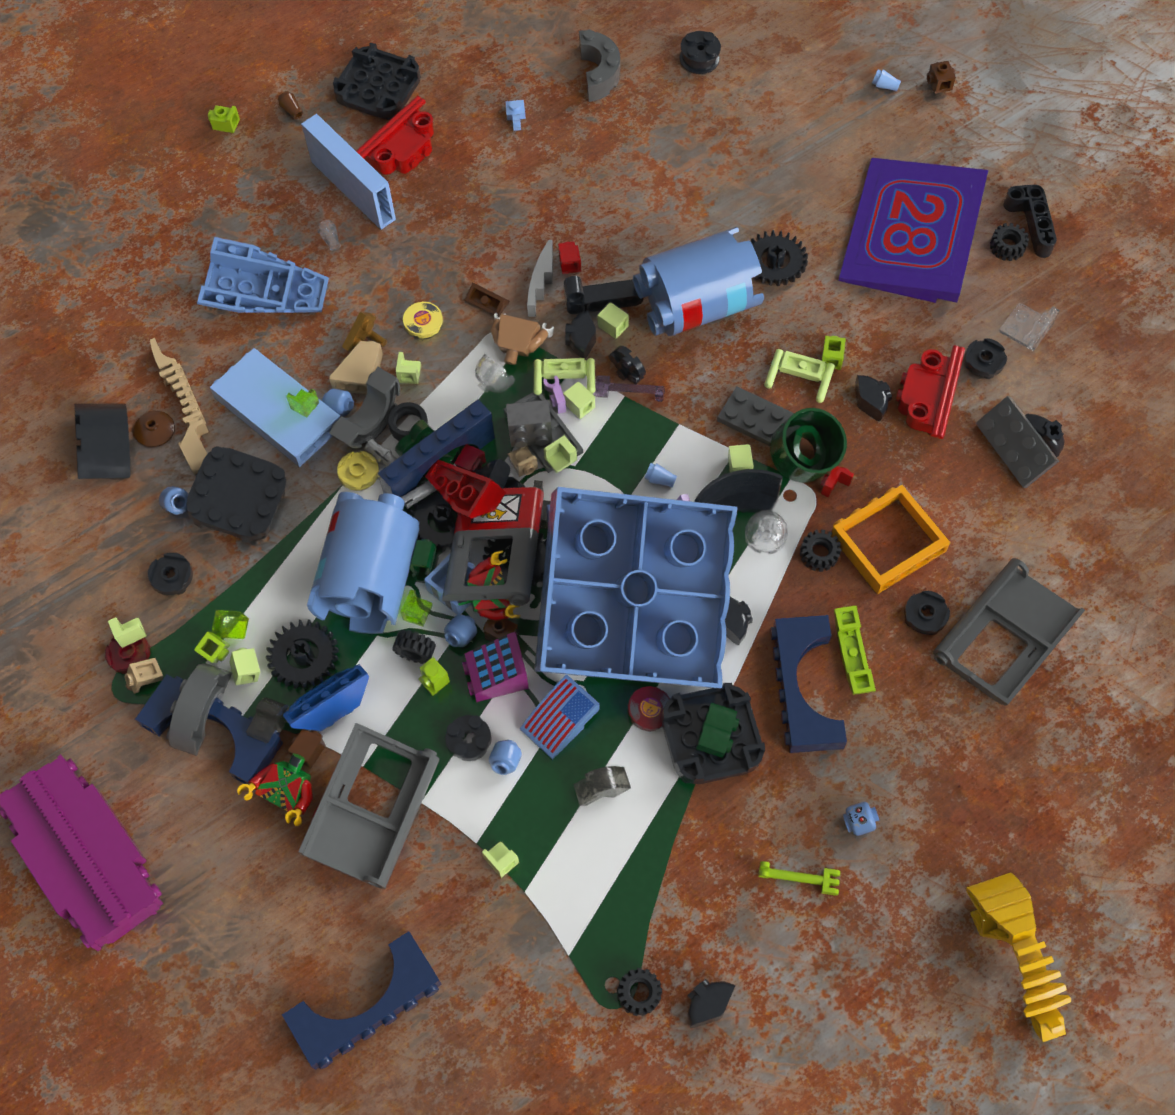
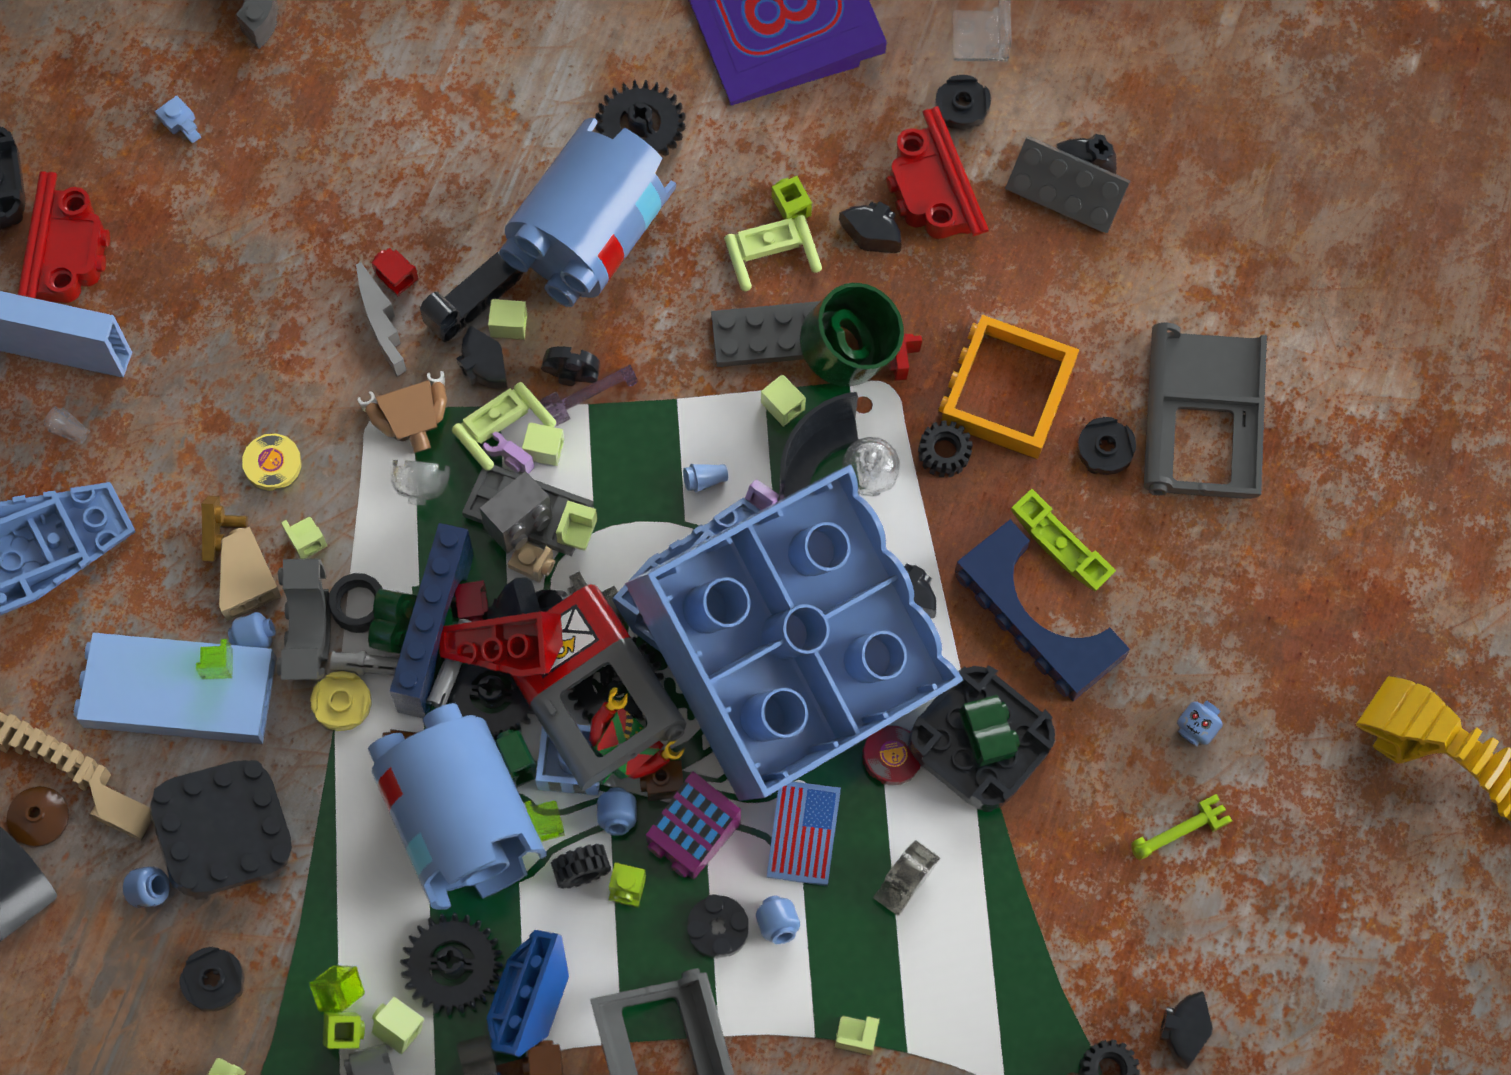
camera: 40 degrees left, 5 degrees up
reddish brown slope [464,282,510,317] -> none

